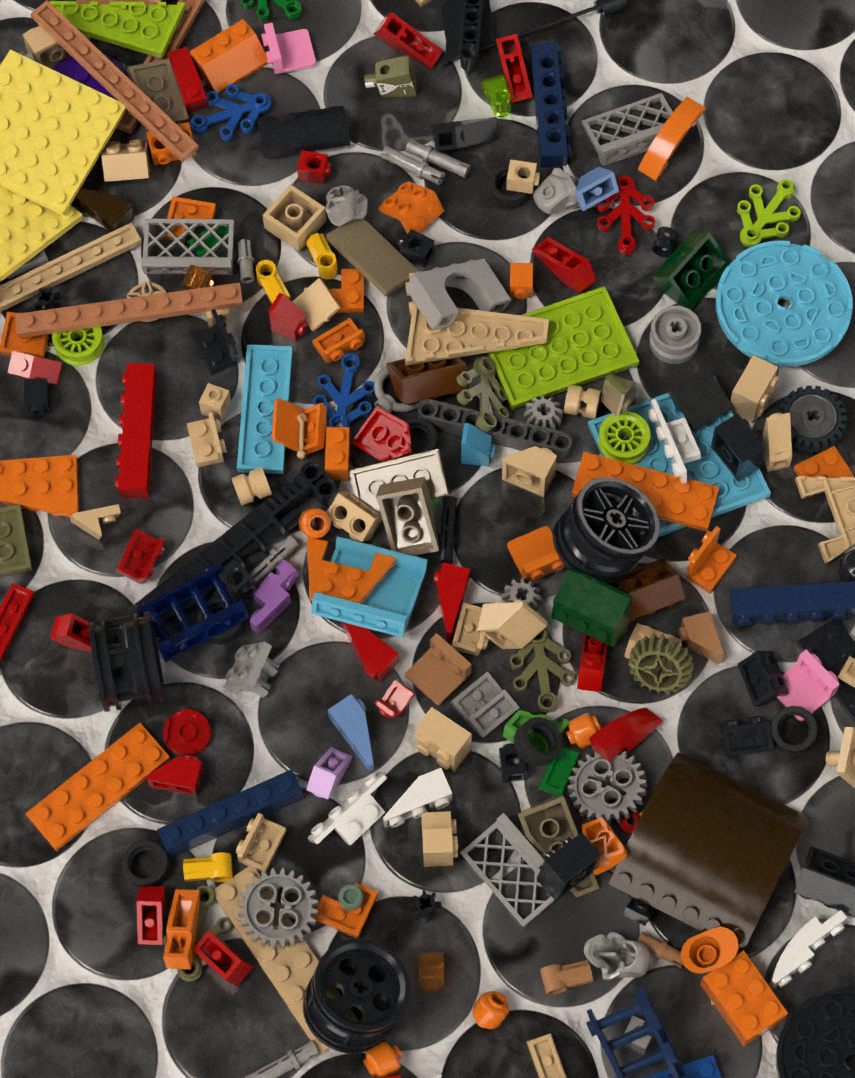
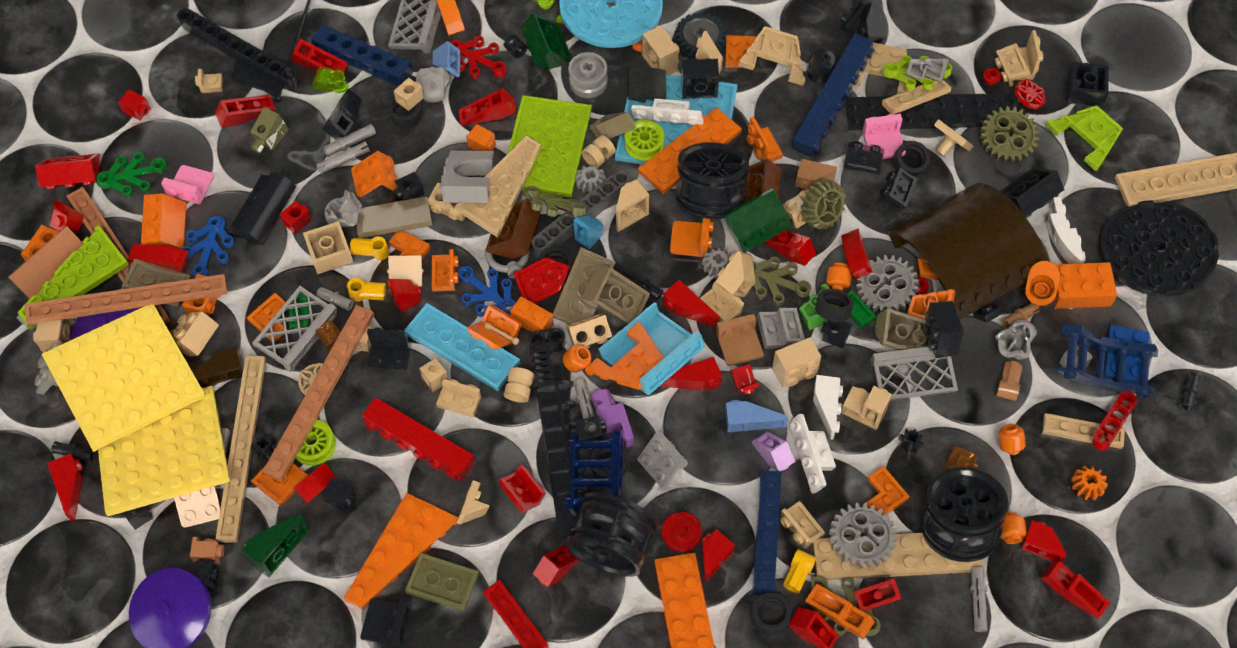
camera: 60 degrees left, 5 degrees down
sand green tile [338,884,363,911] -> none

